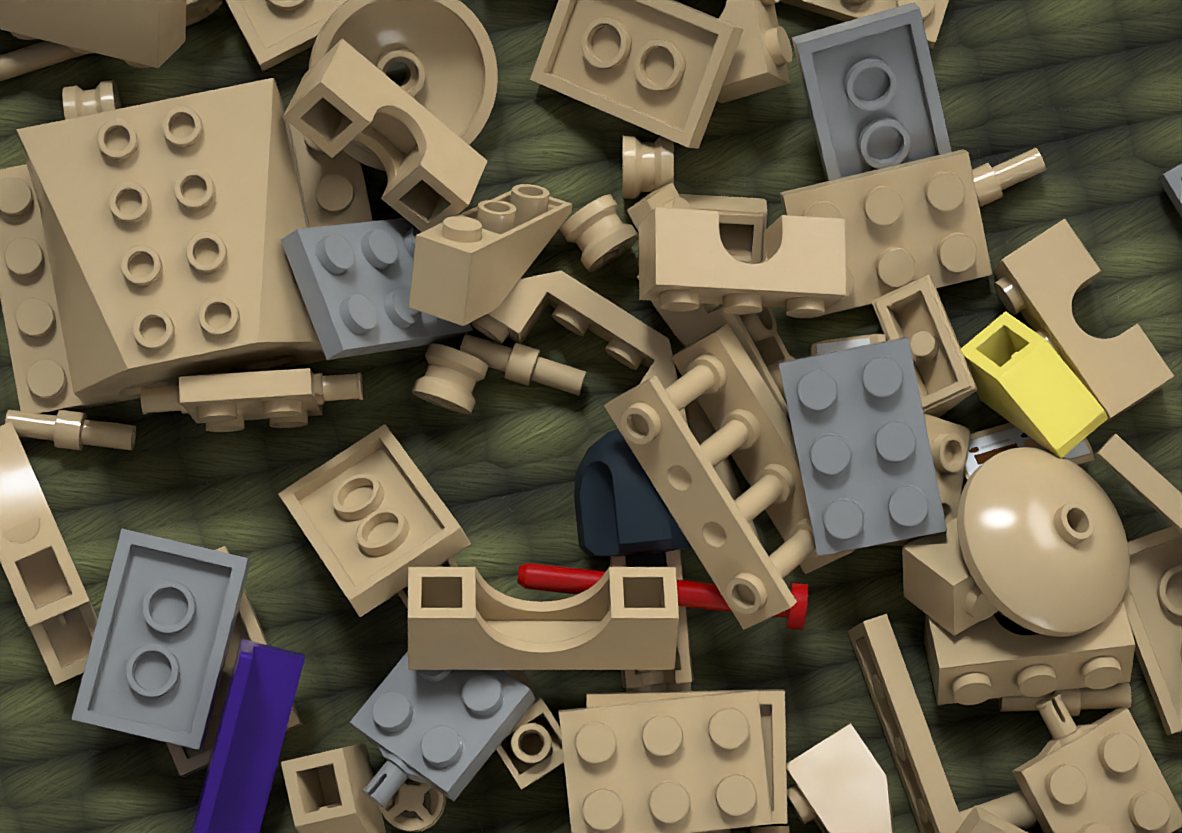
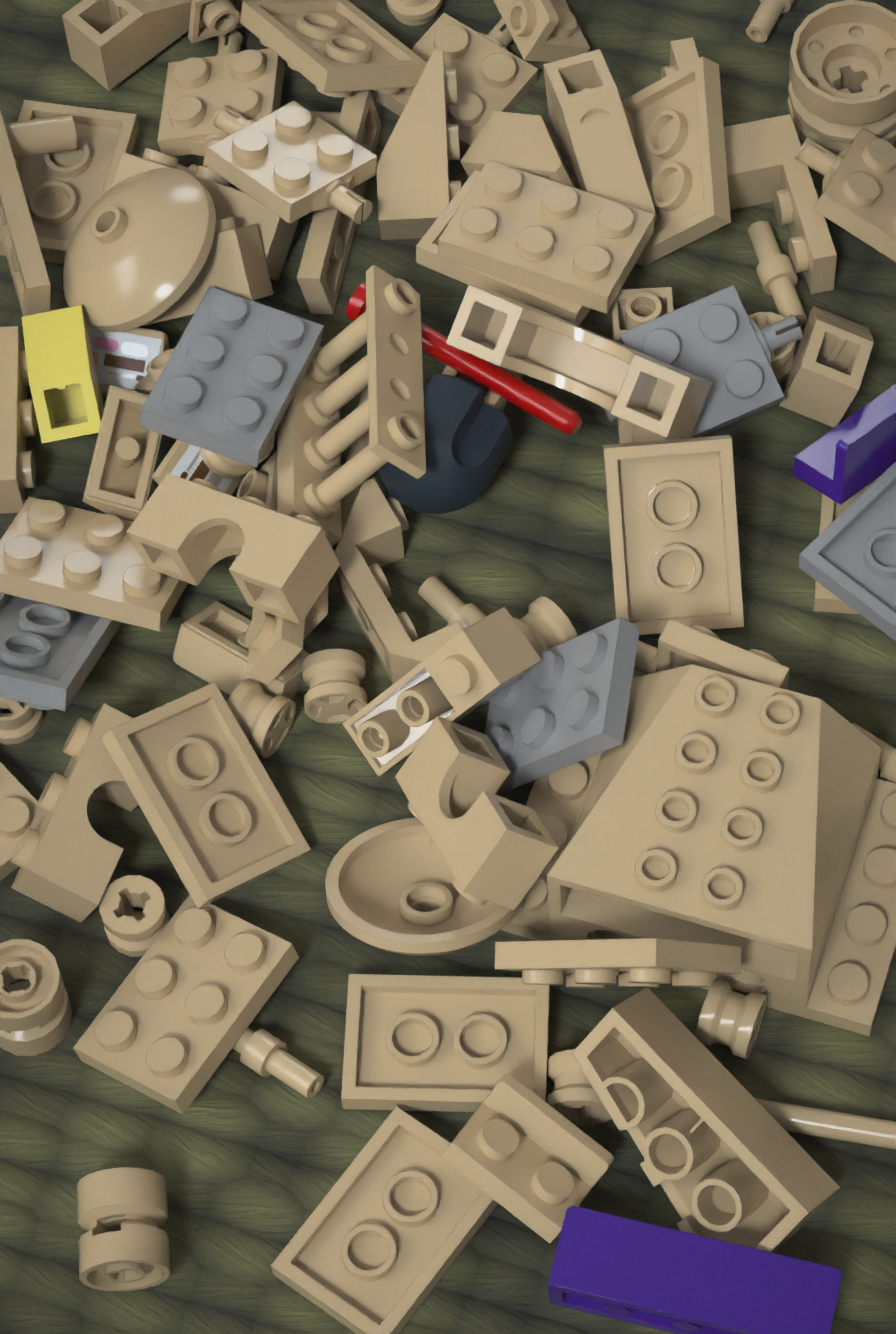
camera: 145 degrees left, 20 degrees down
none -> tan plate [207,101,377,224]
none -> tan plate [495,938,742,989]

